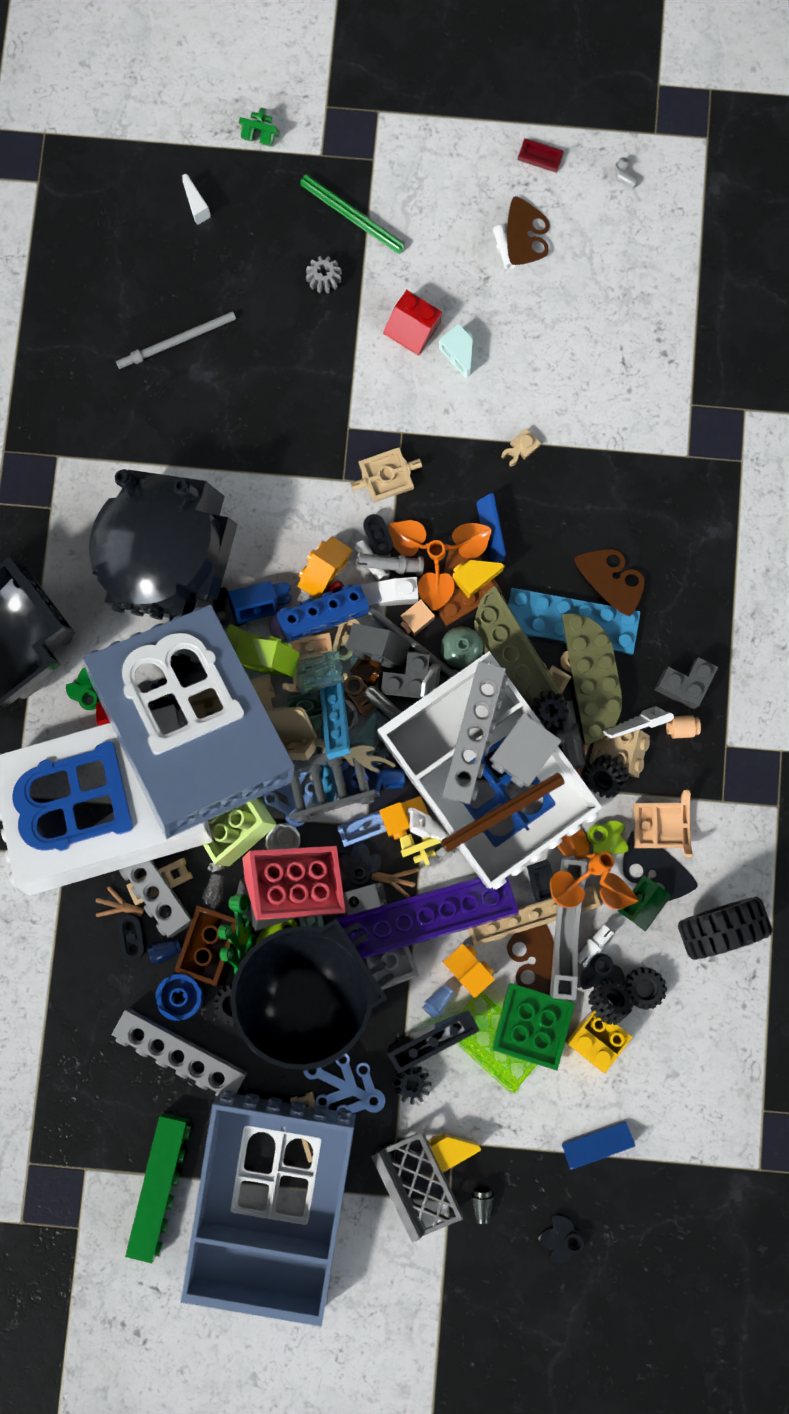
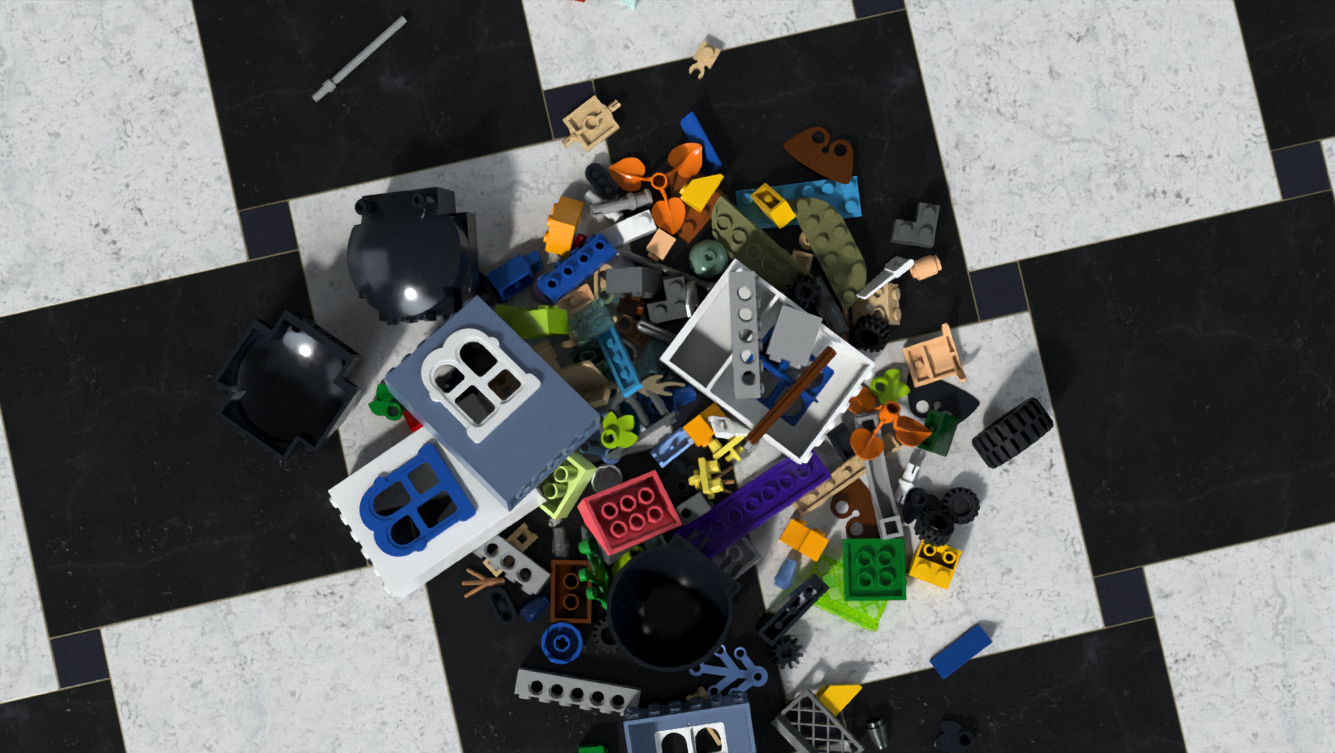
camera: 20 degrees left, 5 degrees up
none -> lime plate [601,412,638,449]
none -> light yellow hips [688,457,724,499]
none -> yellow slope [750,183,796,229]

